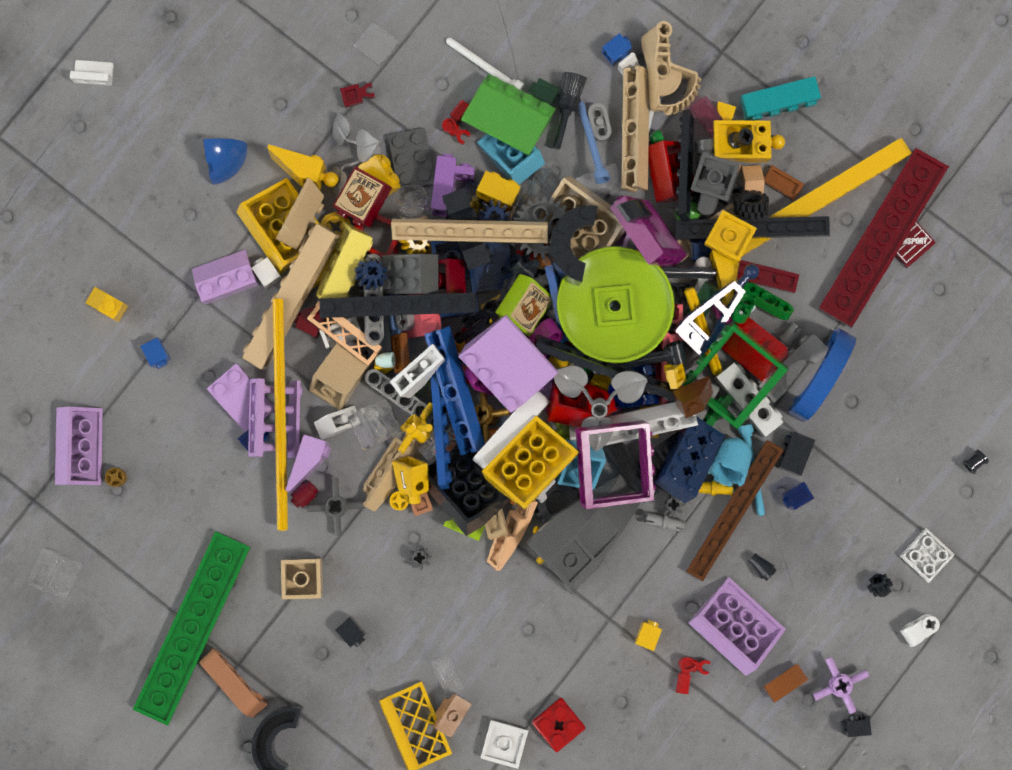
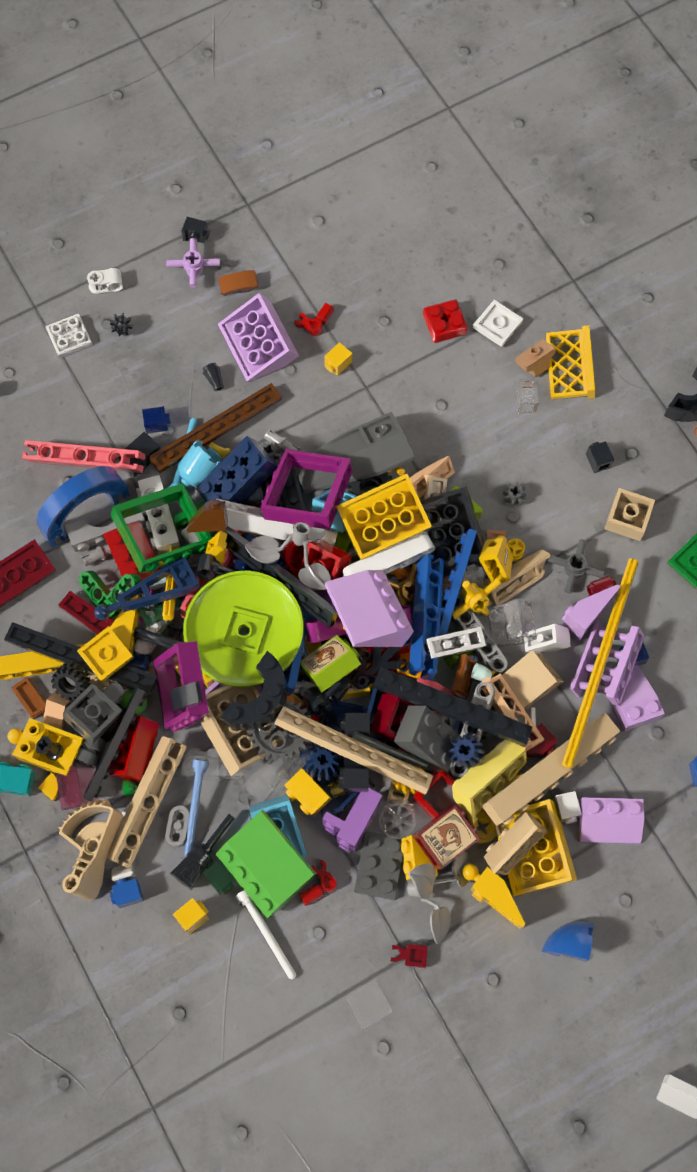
camera: 155 degrees left, 15 degrees down
none -> coral piece [22,440,145,473]
none -> yellow brick [173,898,209,935]
none -> pearl dark grey bar [352,731,428,770]

